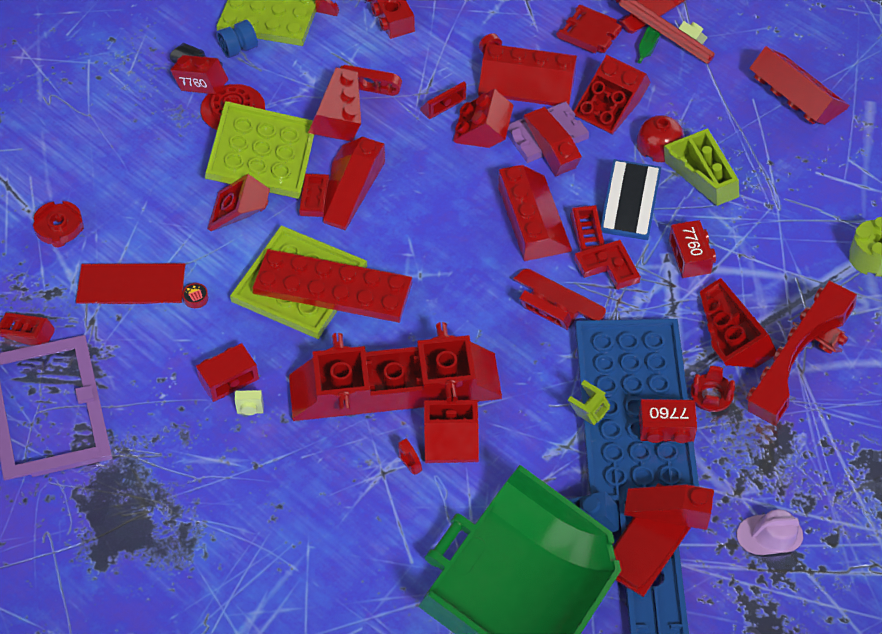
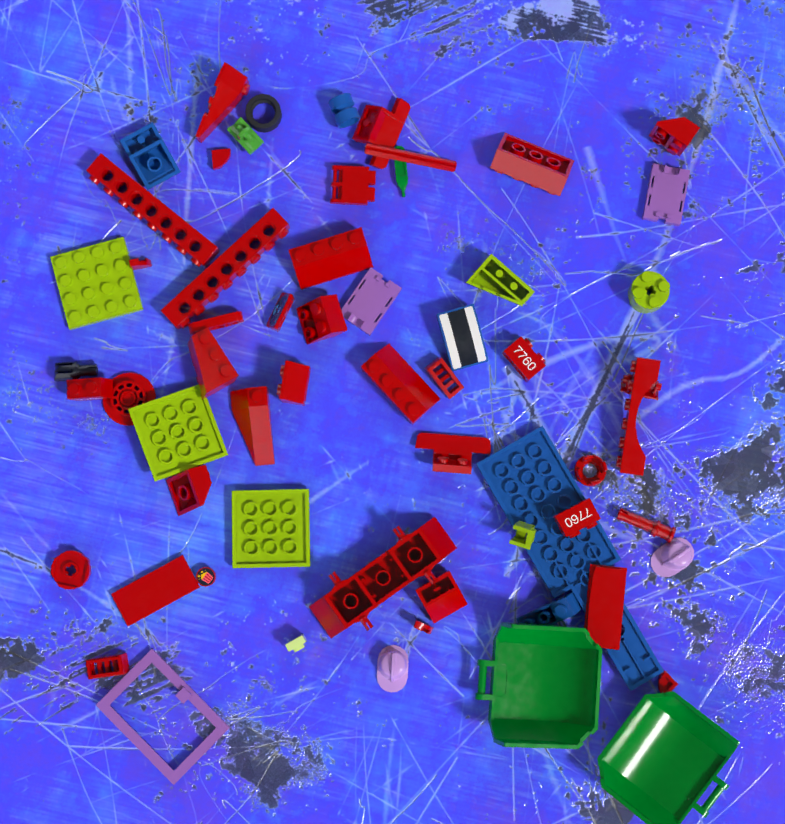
camera: 30 degrees left, 30 degrees up
red brick [196,343,259,402] -> none
blue wheel [217,20,258,58] -> none
red plate [253,249,412,323] -> none
red plate [299,174,330,217] -> none
red tile [479,33,502,54] -> none
red slope [523,107,582,177] -> none
red slope [574,54,651,135] -> none
red plate [574,240,640,290] -> none
red slope [624,485,714,530] -> none
red cylinder [637,115,684,162] -> none
yellowish green plate [679,21,708,45] -> none
red wedge [700,278,776,368] -> none
none -> red brick [160,208,290,330]
none -> red slope [277,360,311,406]
none -> lavender piece [377,645,409,693]
none -> red pin [616,508,676,543]

